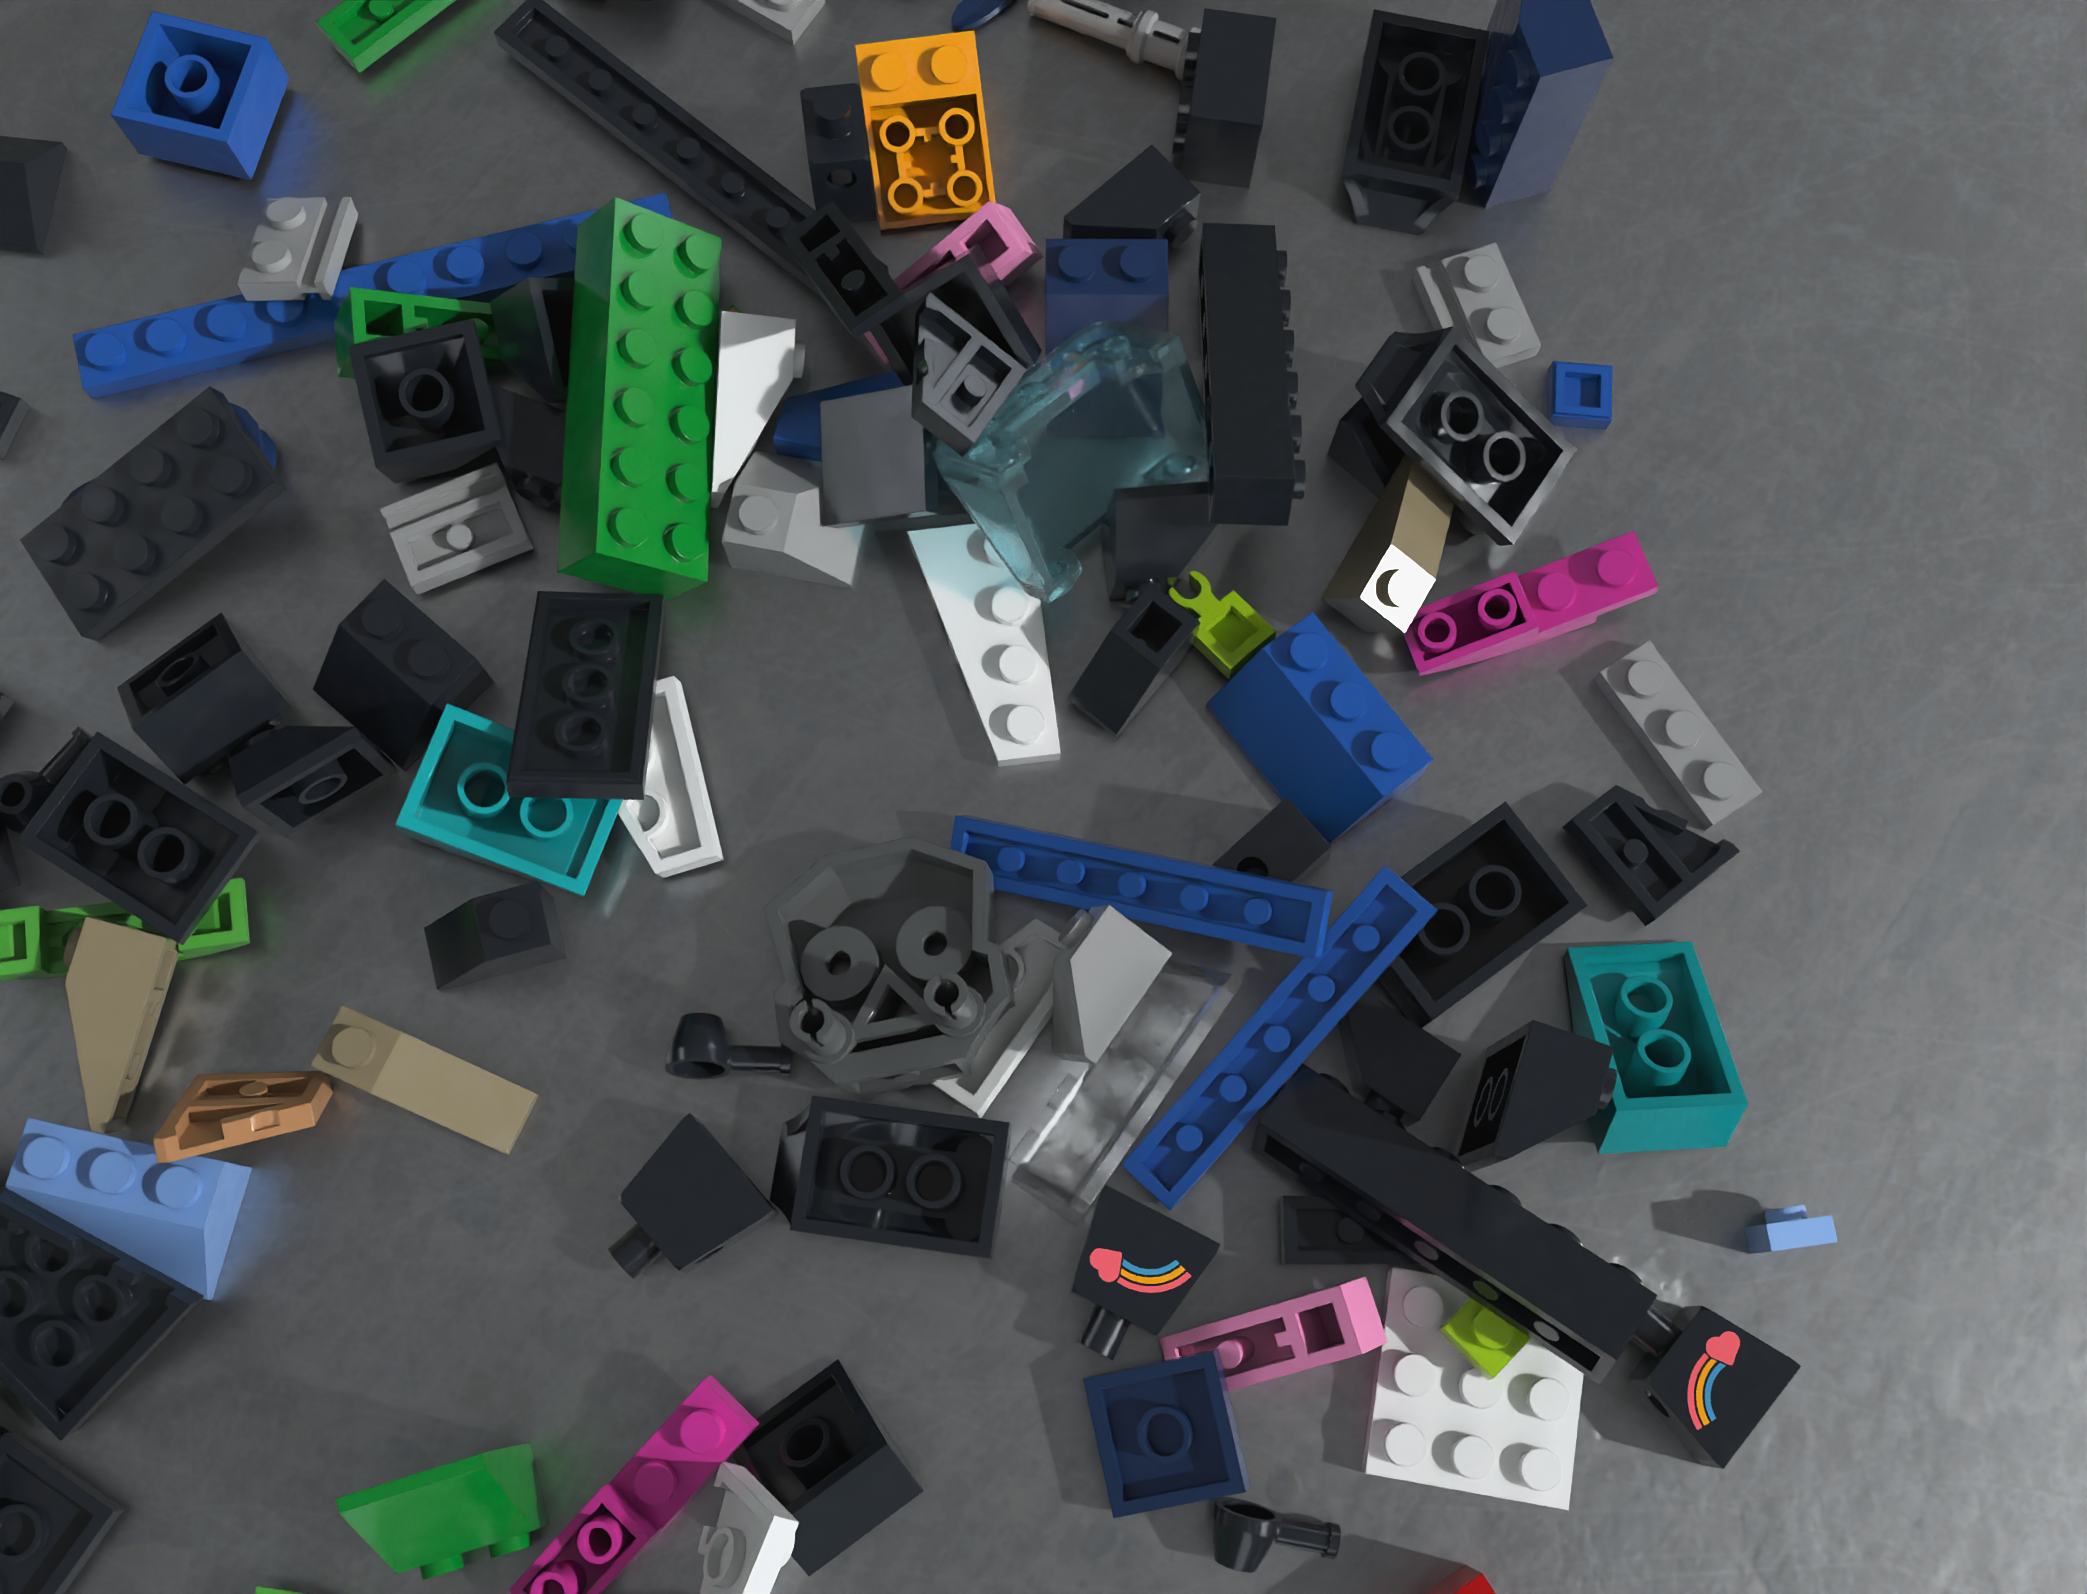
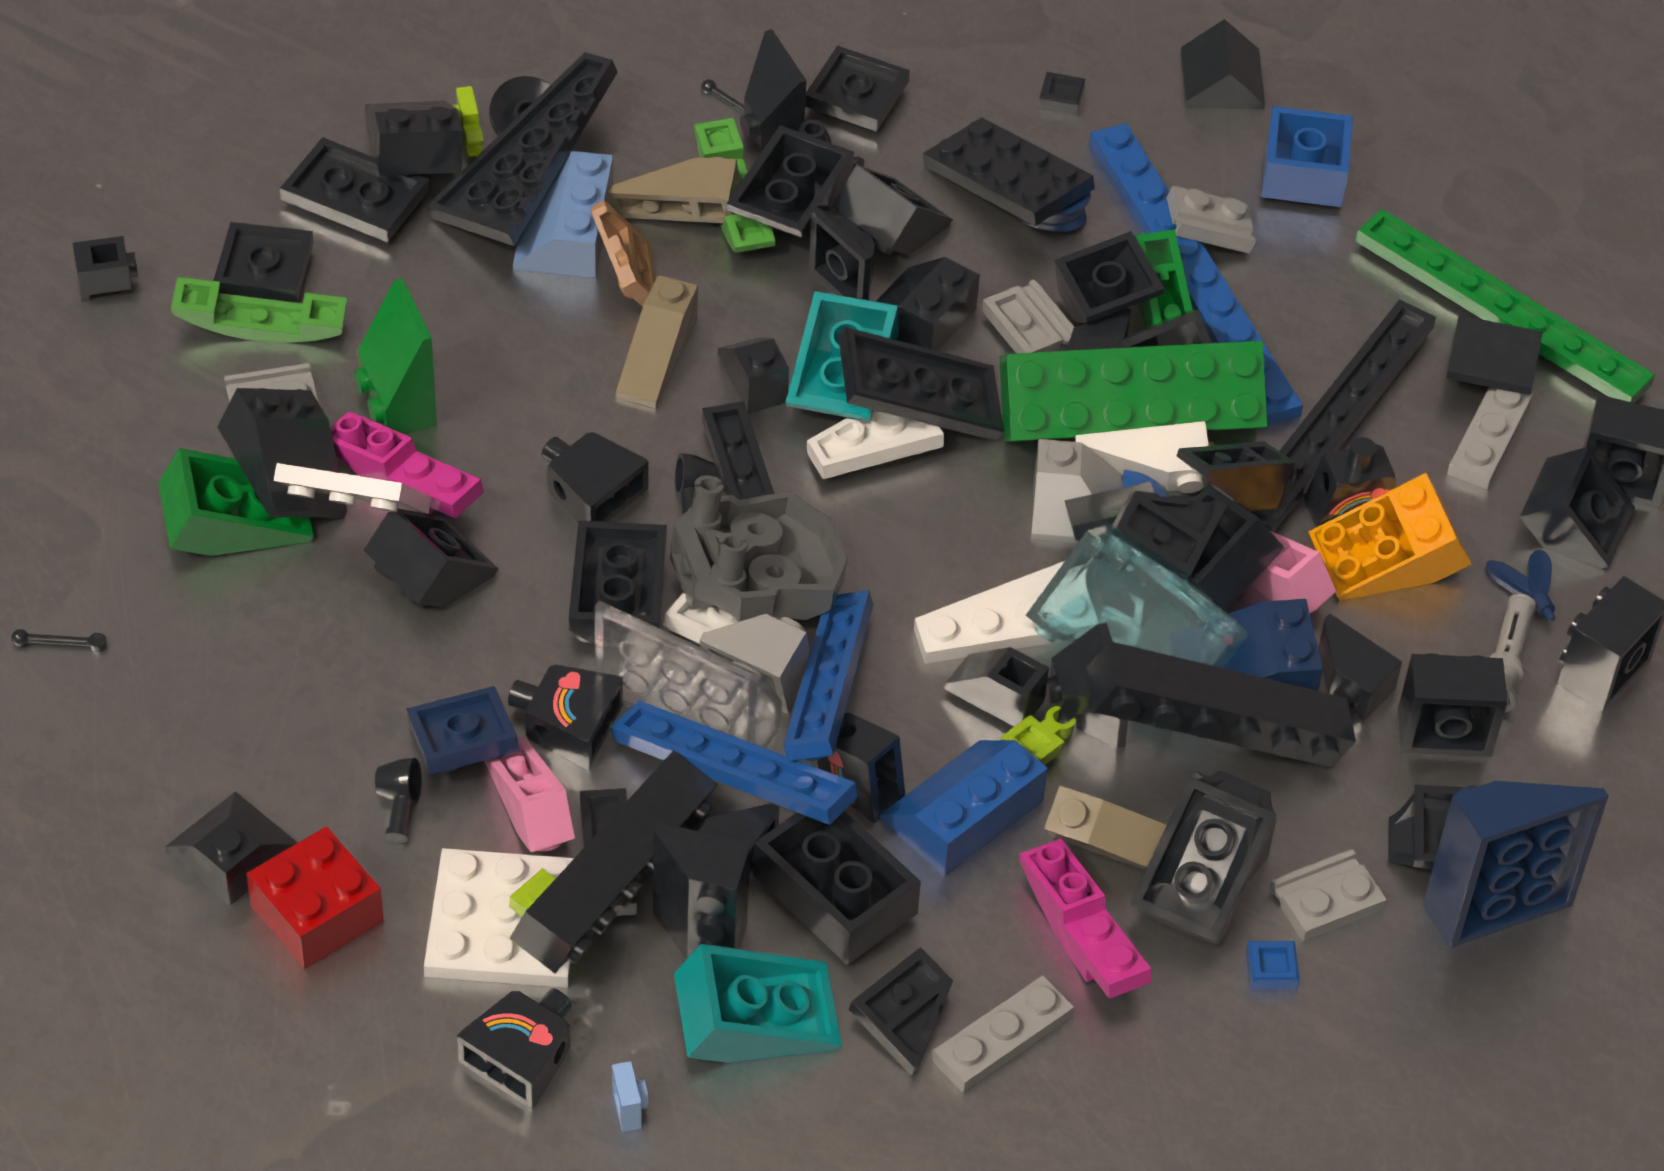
camera: 85 degrees right, 25 degrees down
none -> black plate [702,401,775,500]

